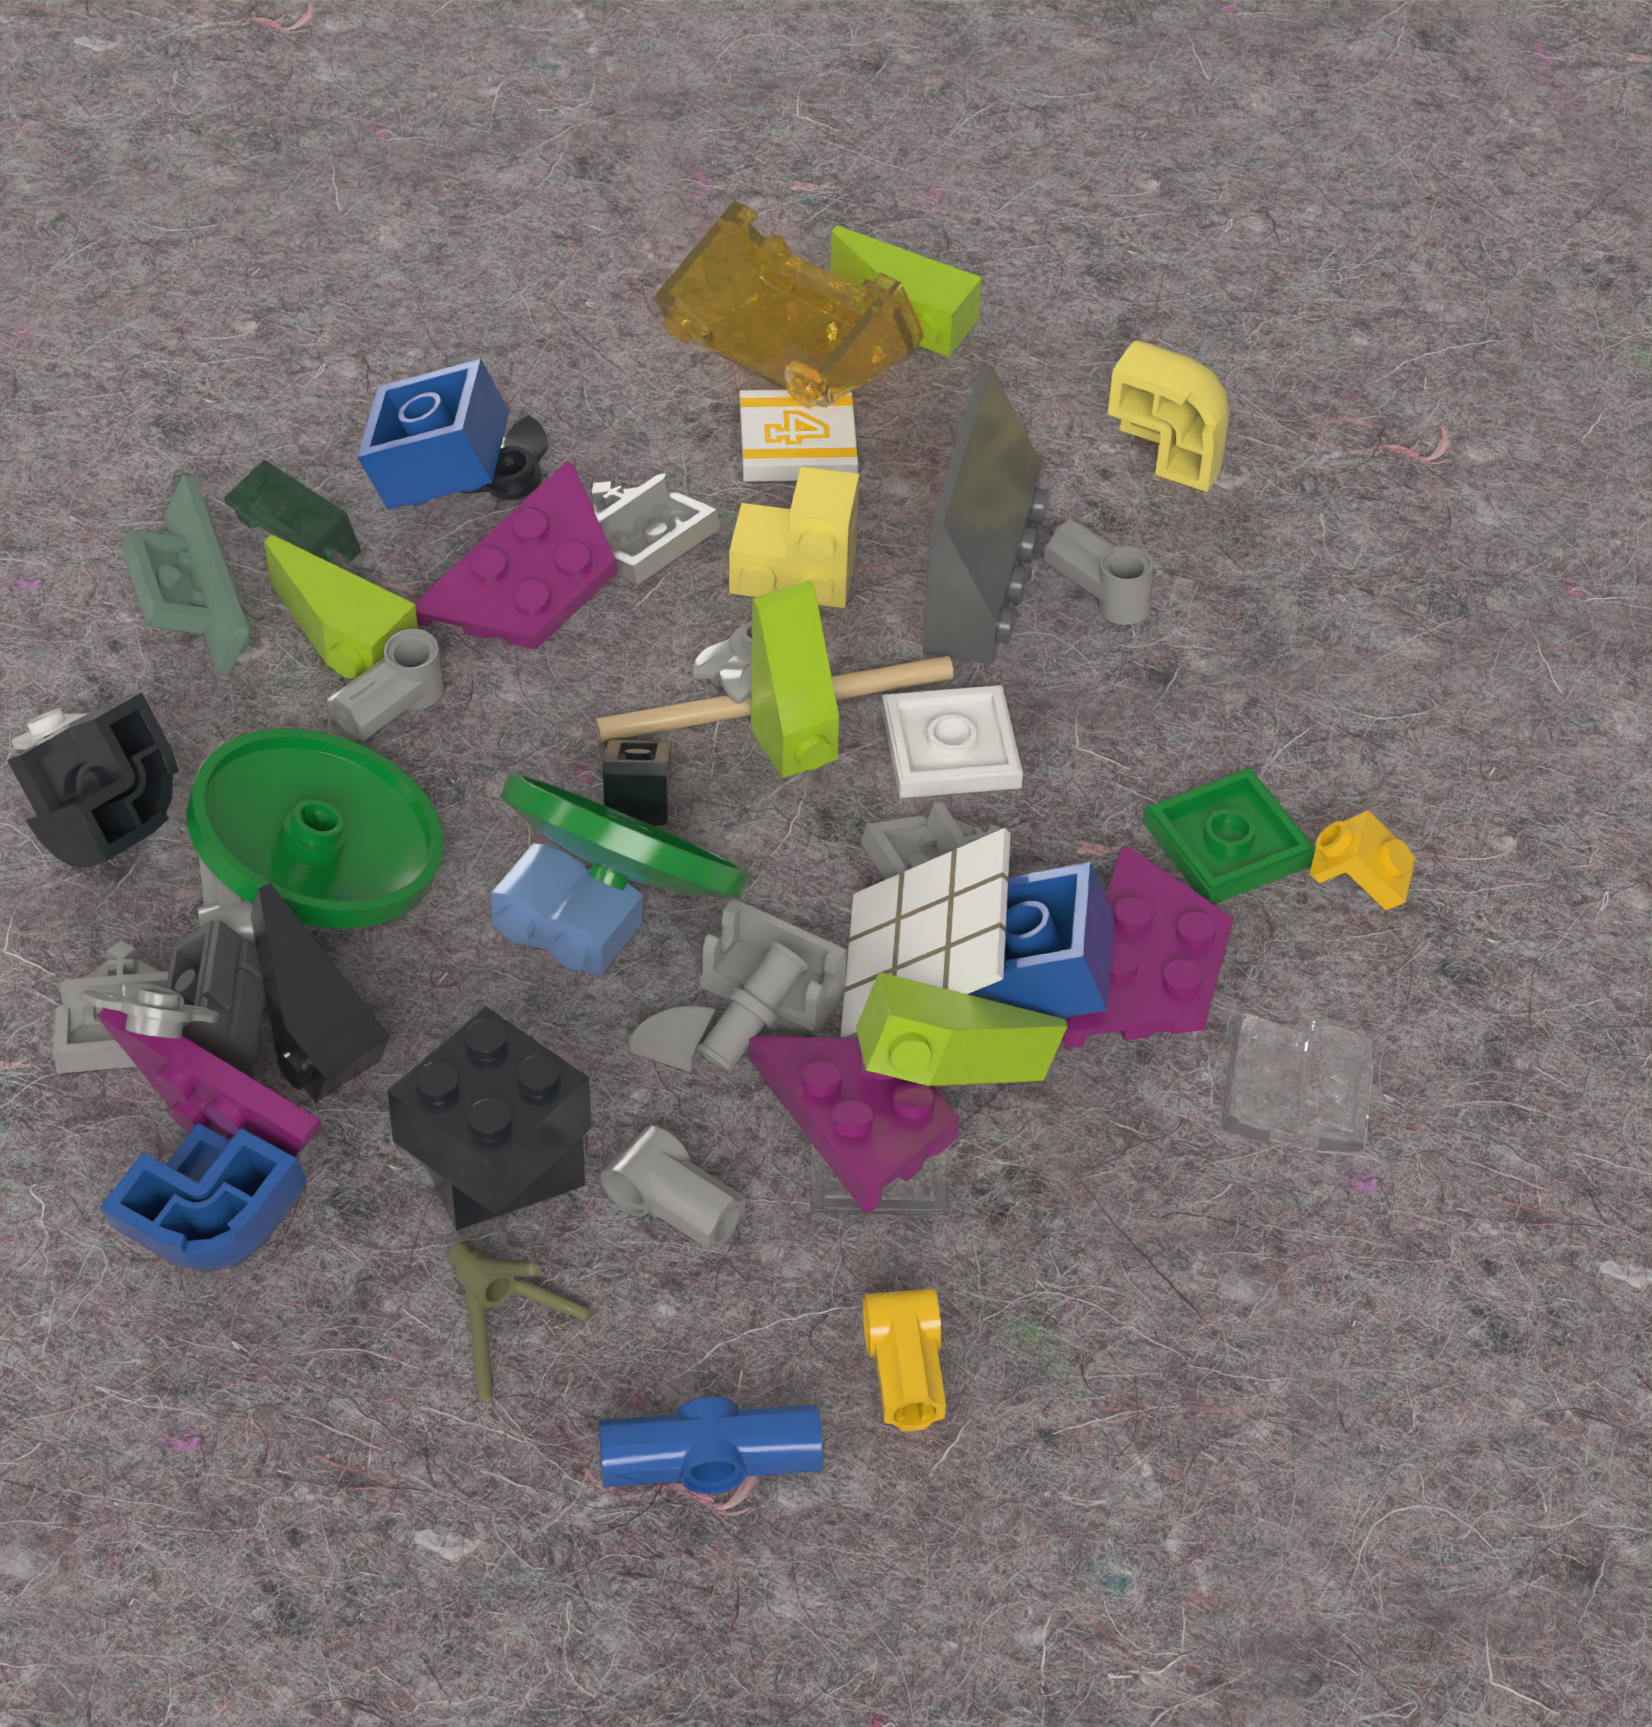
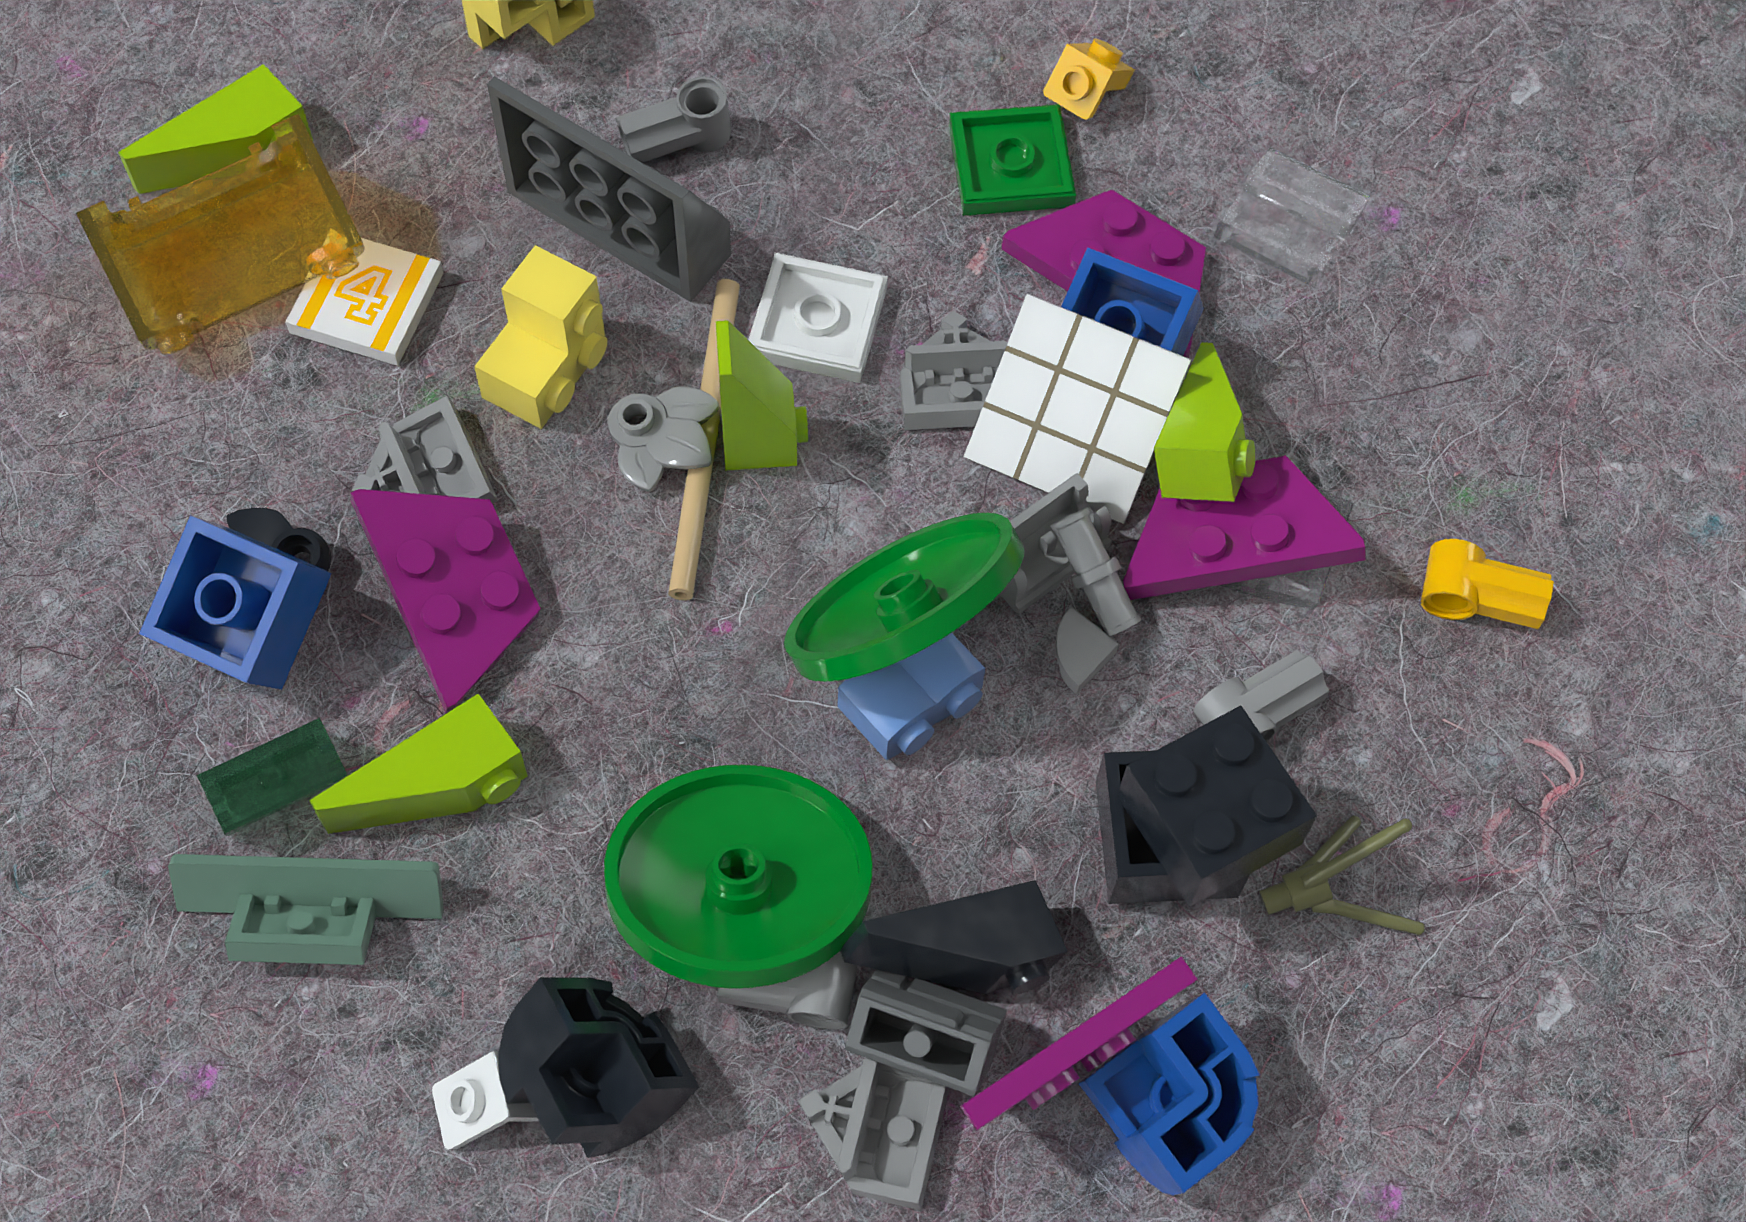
camera: 70 degrees left, 15 degrees up
light grey plate [79,982,220,1038] -> none
light grey piece [327,629,444,743] -> none
blue piece [599,1397,823,1494] -> none
black slope [603,740,671,826] -> none

